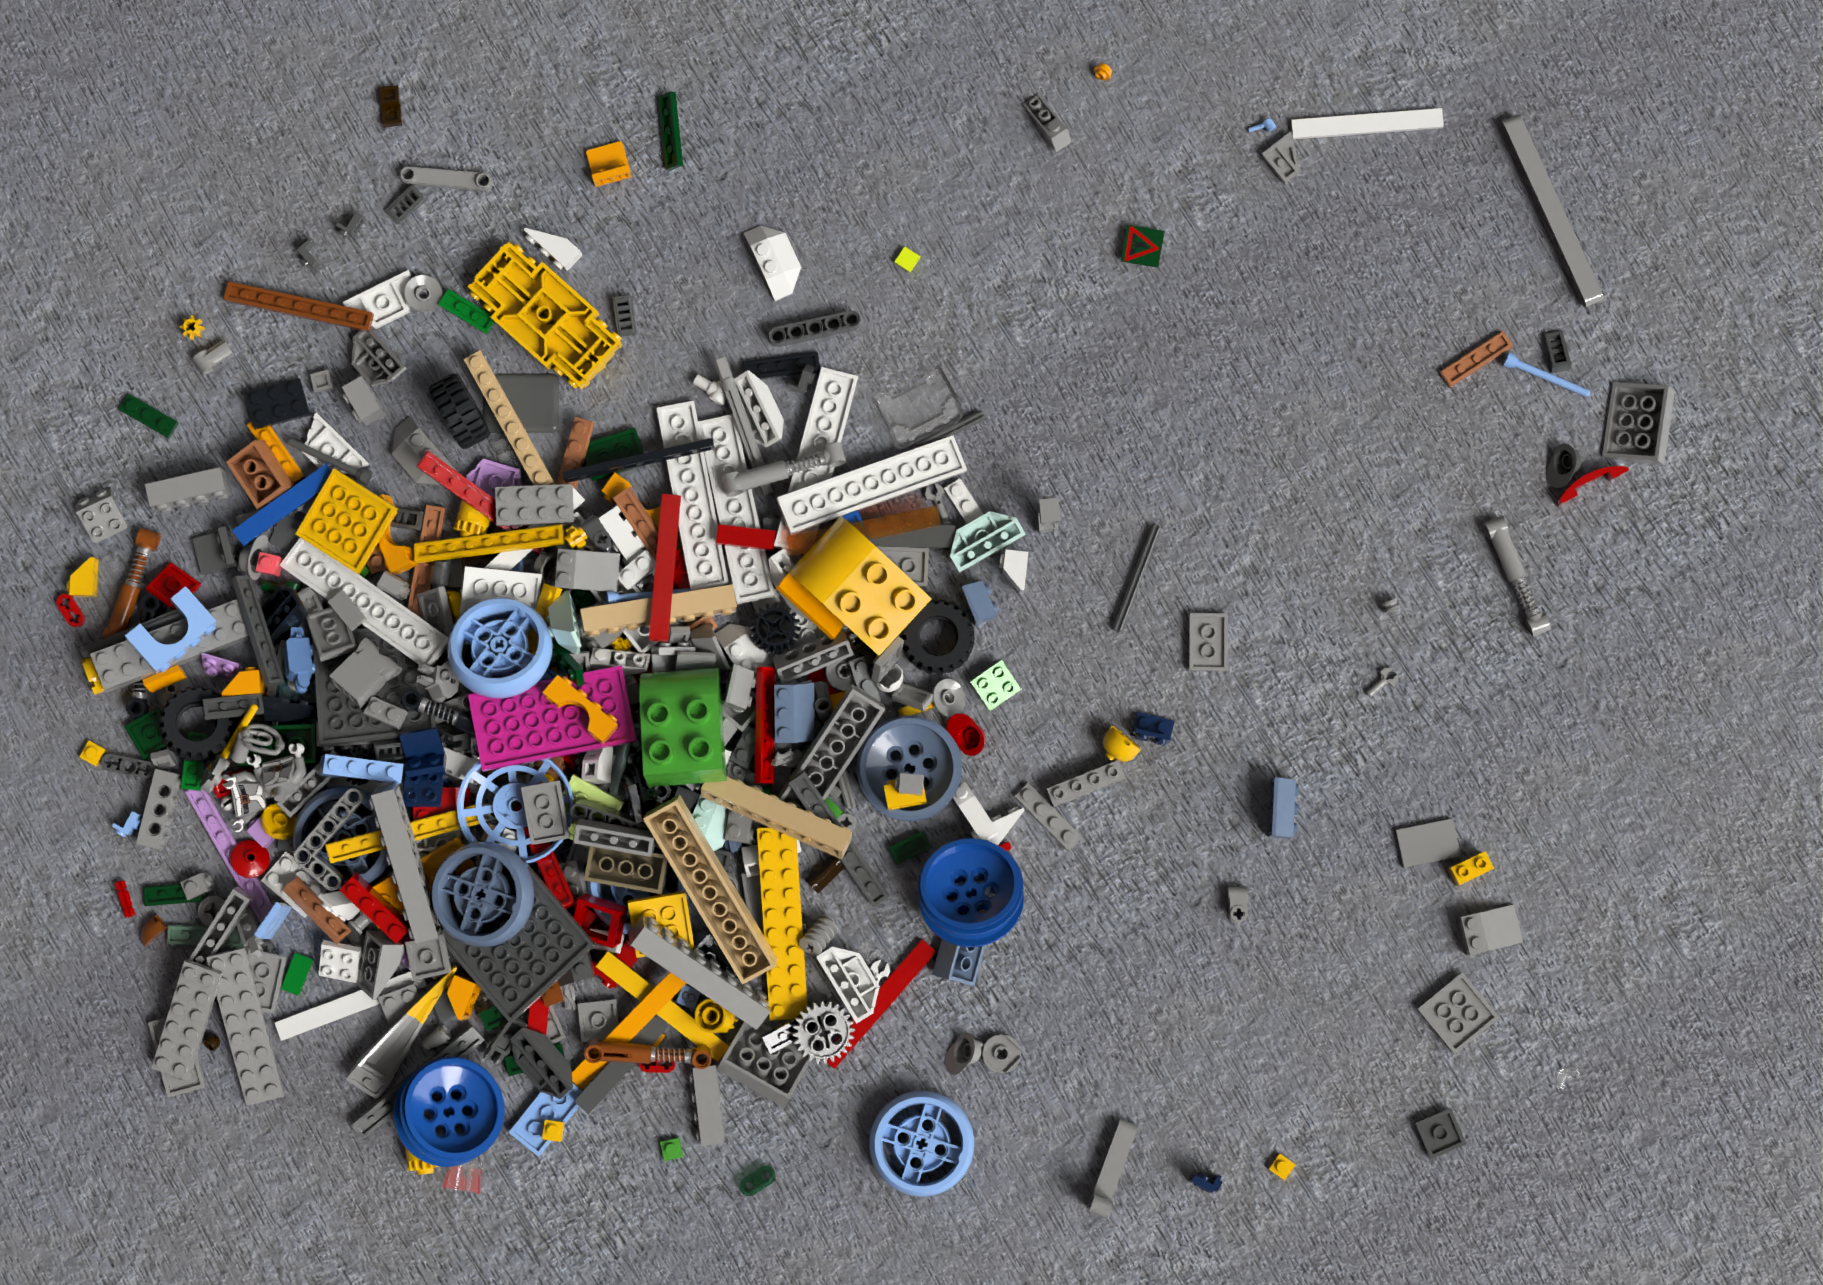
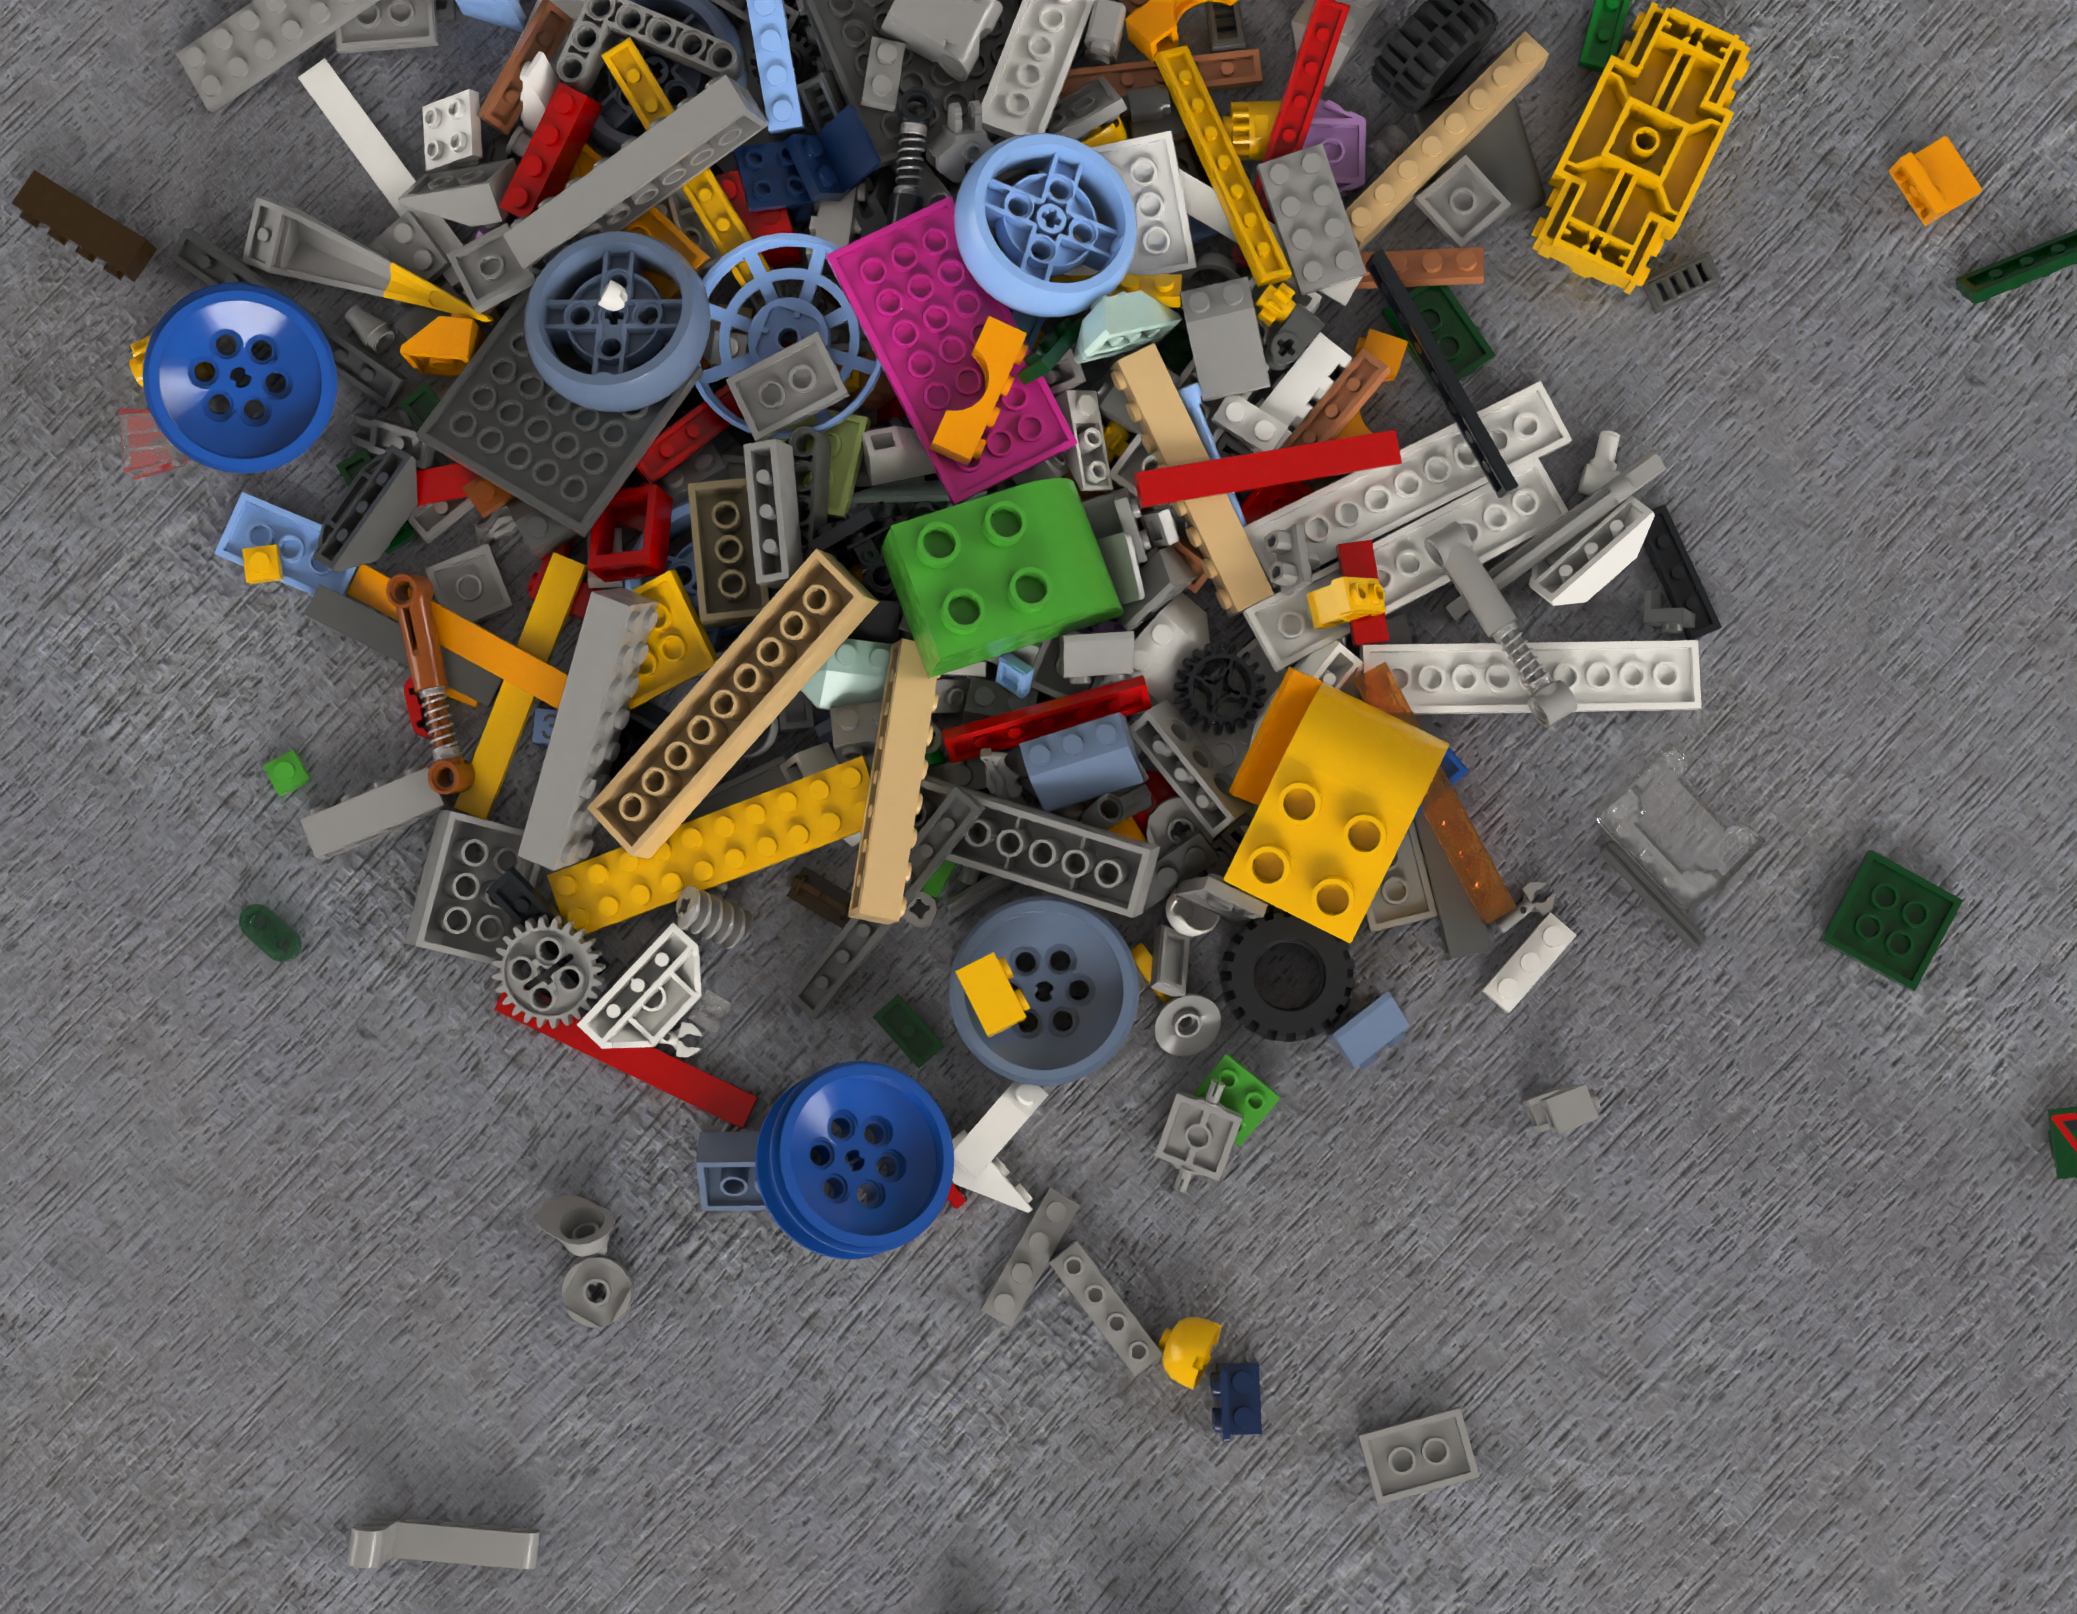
camera: 75 degrees right, 0 degrees up
green tile [281,953,314,996] -> none
white slope [524,228,582,271] -> none
yellow gear [695,999,738,1033] -> none
white wedge [744,225,801,301] -> none
dark grey beam [769,310,860,347] -> none
white plate [776,435,967,534] -> none
light blue wheel [869,1090,974,1197] -> none
neon yellow tile [894,246,921,273] -> none
light grey brick [895,773,924,796] -> none
red piece [947,713,985,756] -> none
light aqua wedge [950,511,1026,573] -> none
white slope [999,549,1028,594] -> none
dark grey axle [1113,524,1161,632] -> none
none -> dark brown brick [12,170,157,283]
none -> white hinge [598,280,628,311]
none -> light blue tile [995,652,1034,699]
none -> light grey plate [1154,1079,1244,1193]
none -> light grey hips [1264,524,1320,595]
none -> yellow pin [1306,576,1386,630]
none -> light grey plate [1414,155,1511,248]
none -> dark green plate [1819,850,1963,991]

